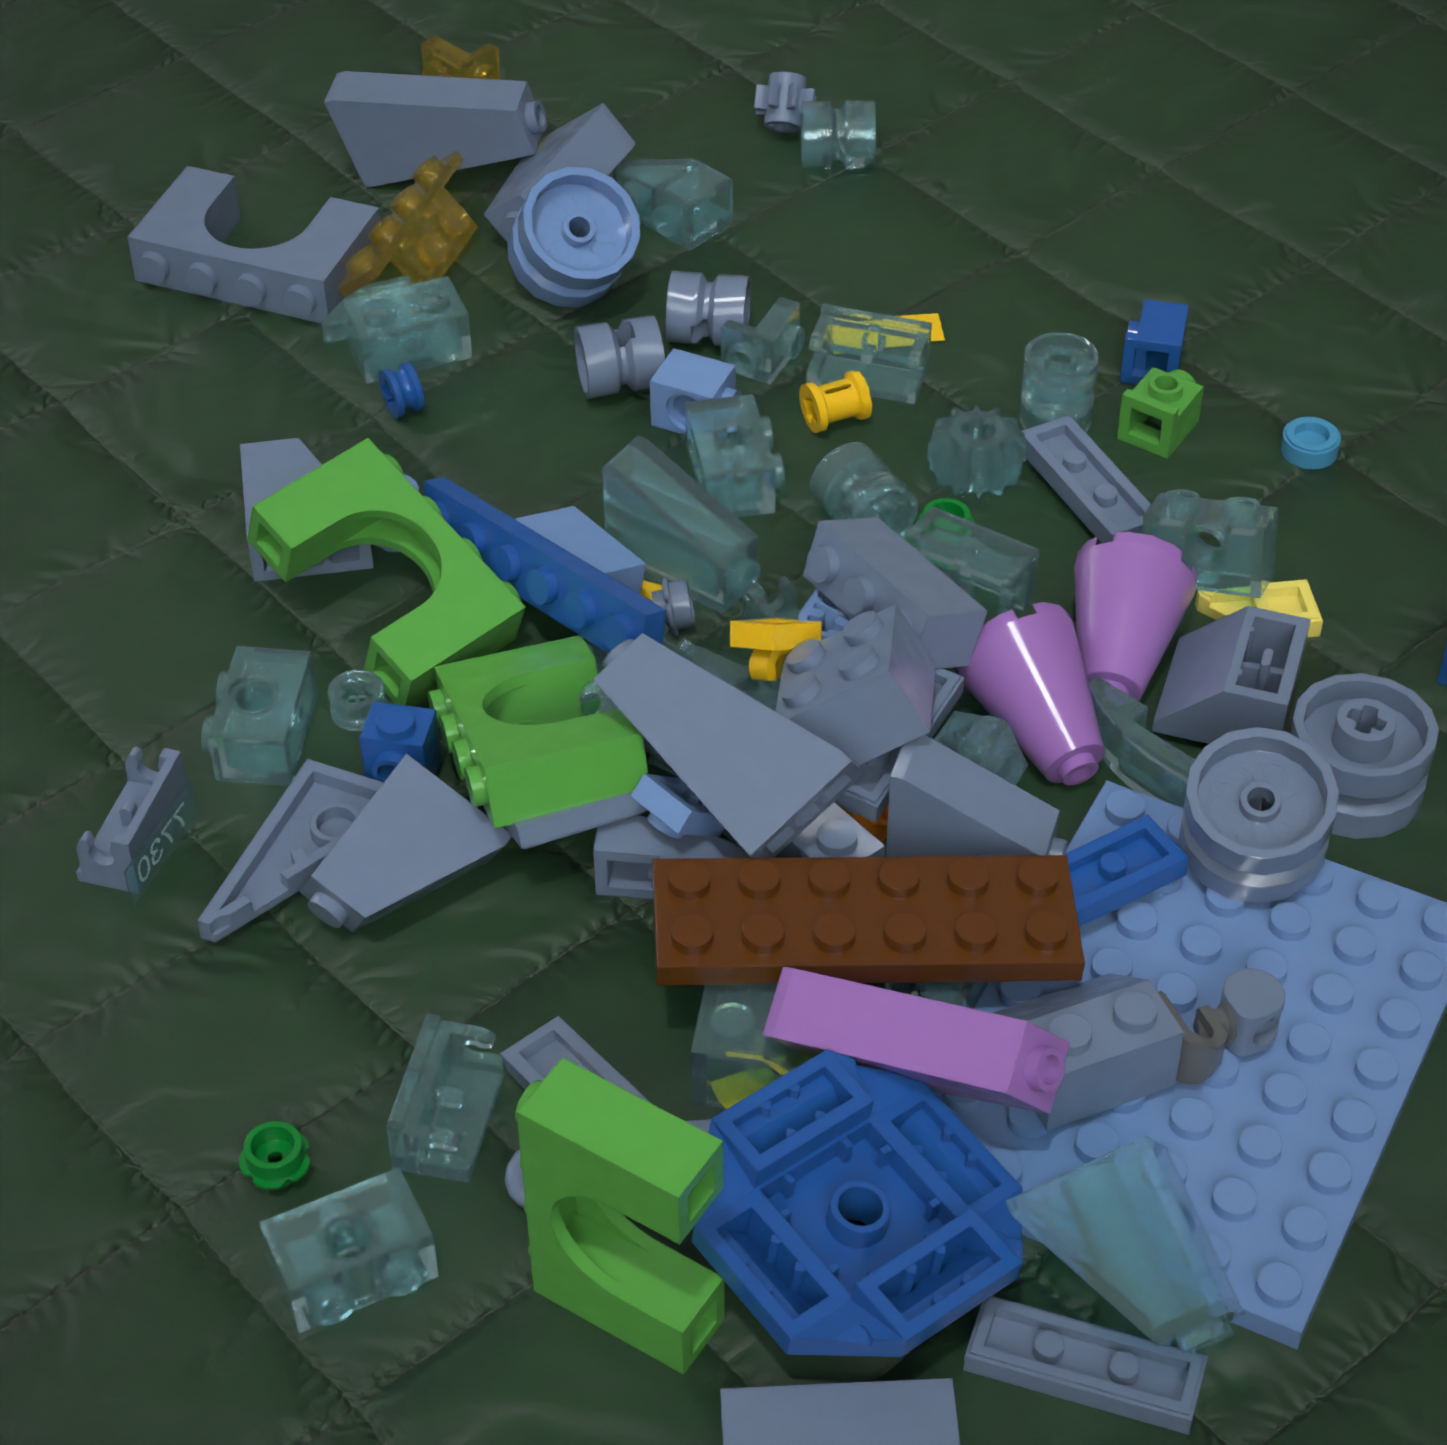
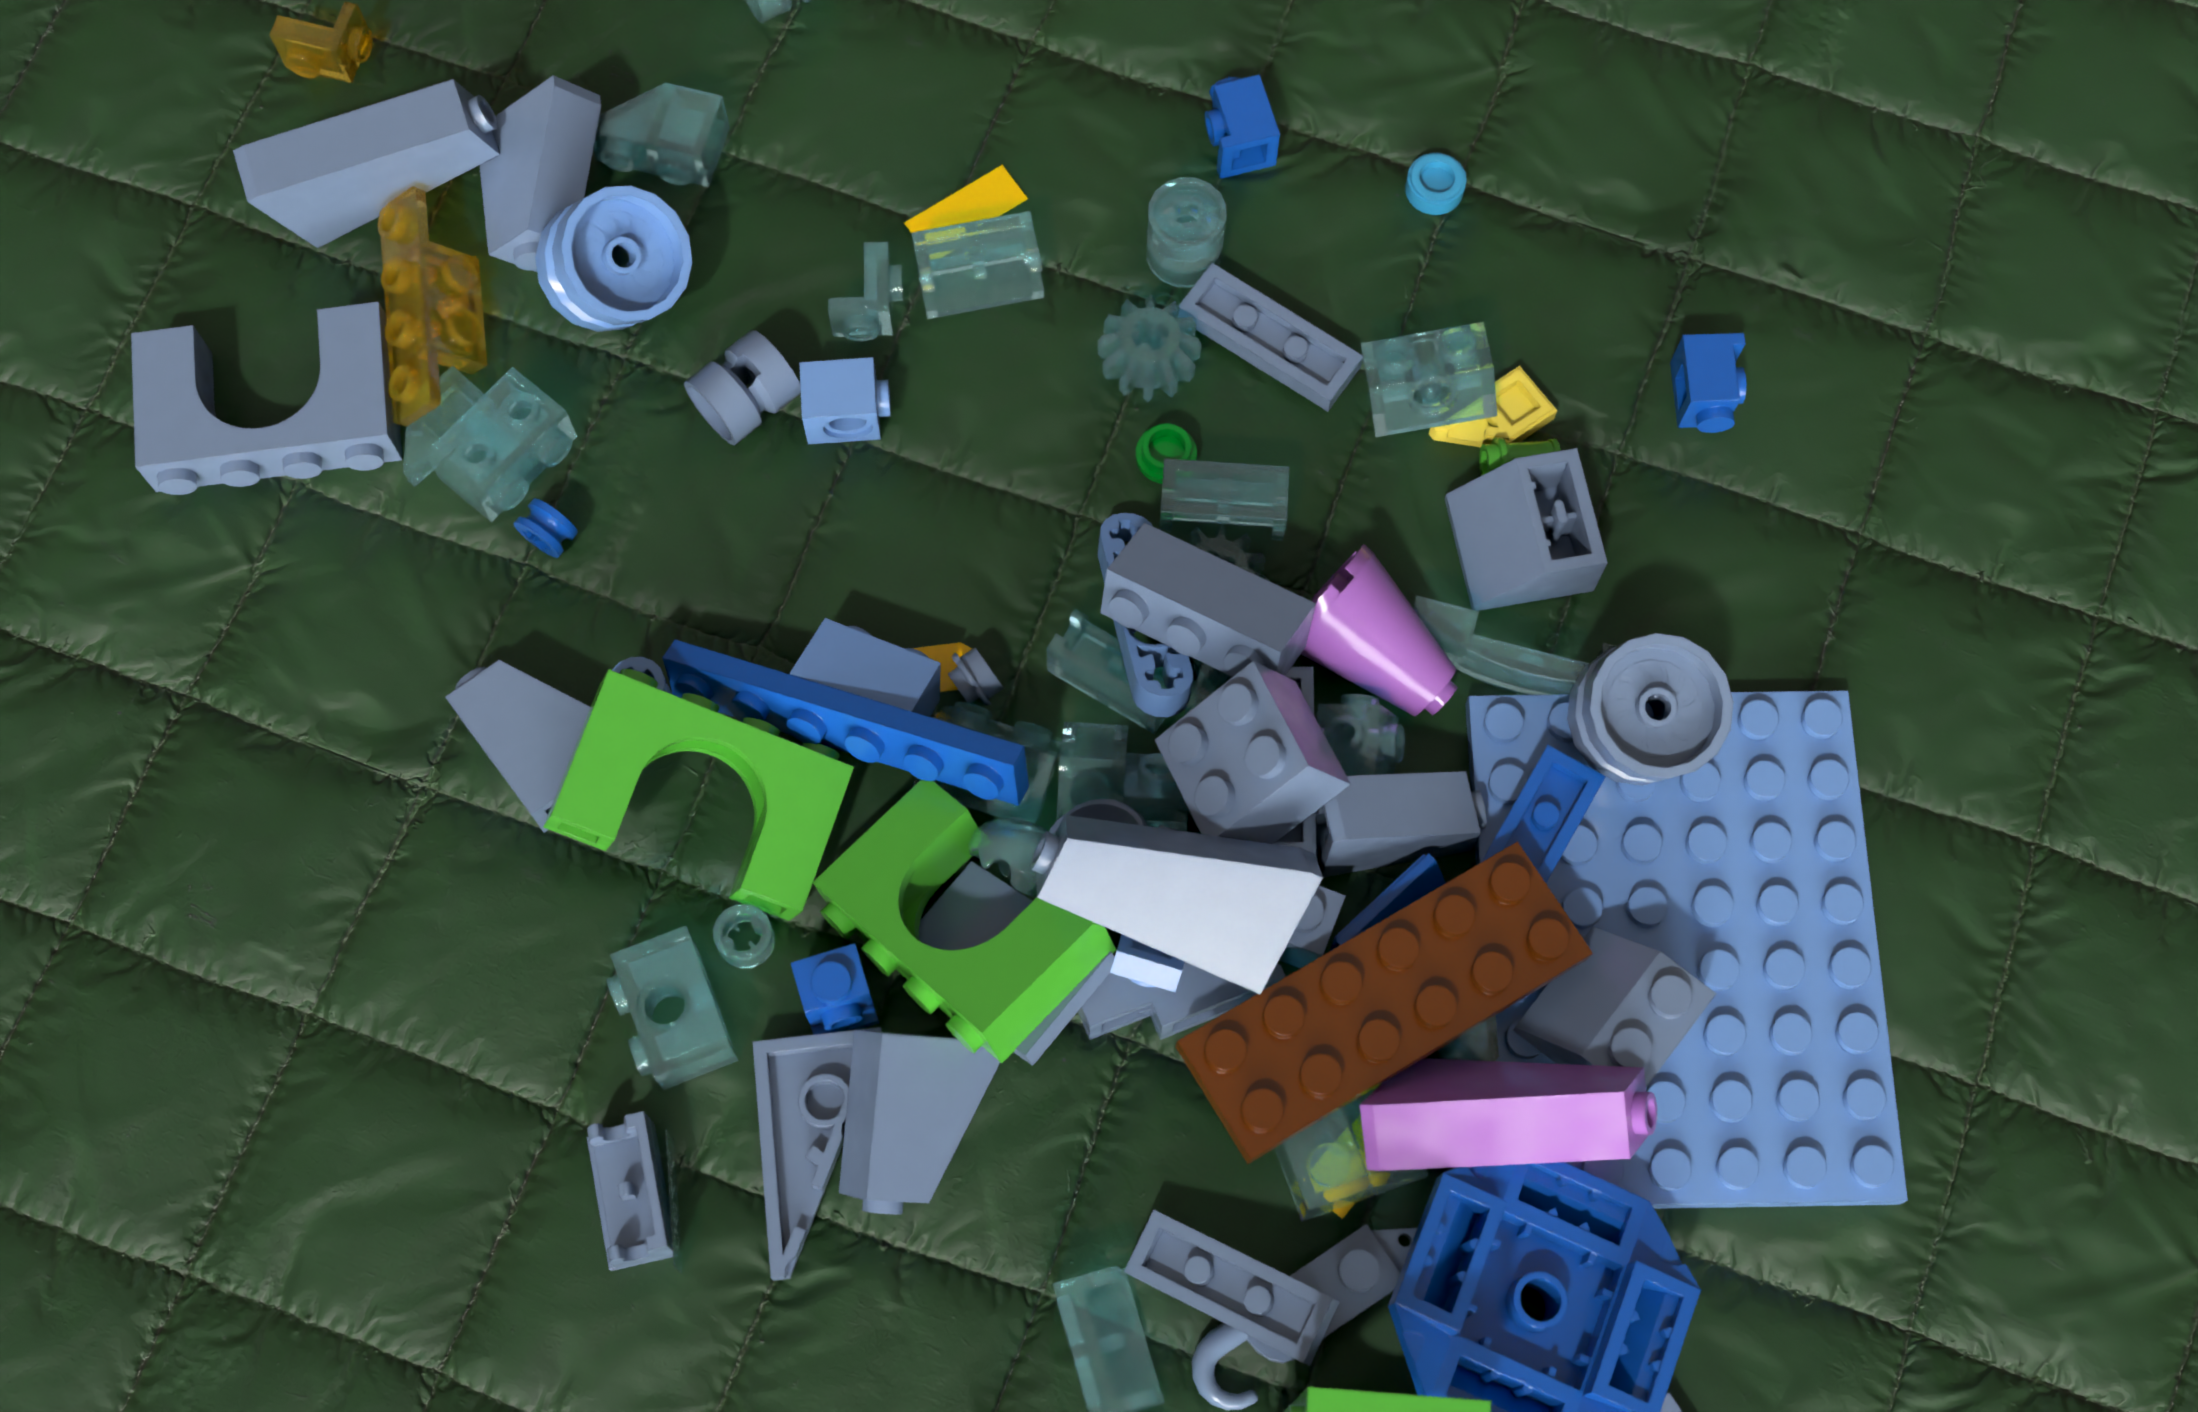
camera: 30 degrees left, 25 degrees up
clear light blue slope [602,435,761,614] -> none
sand blue wheel [666,271,751,348] -> none
clear light blue brick [685,394,785,521] -> none
yellow tile [730,618,822,681] -> none
yellow bush [799,370,872,434] -> none
clear light blue wheel [810,442,918,538] -> none
sand blue tile [963,1296,1208,1435] -> none
clear light blue slope [1005,1135,1245,1353] -> none
medium lavender cone [1074,531,1198,711] -> none
bright green brick [1117,367,1204,459] -> none
leg [1158,968,1286,1084] -> none
sand blue wheel [1290,673,1439,839] -> none

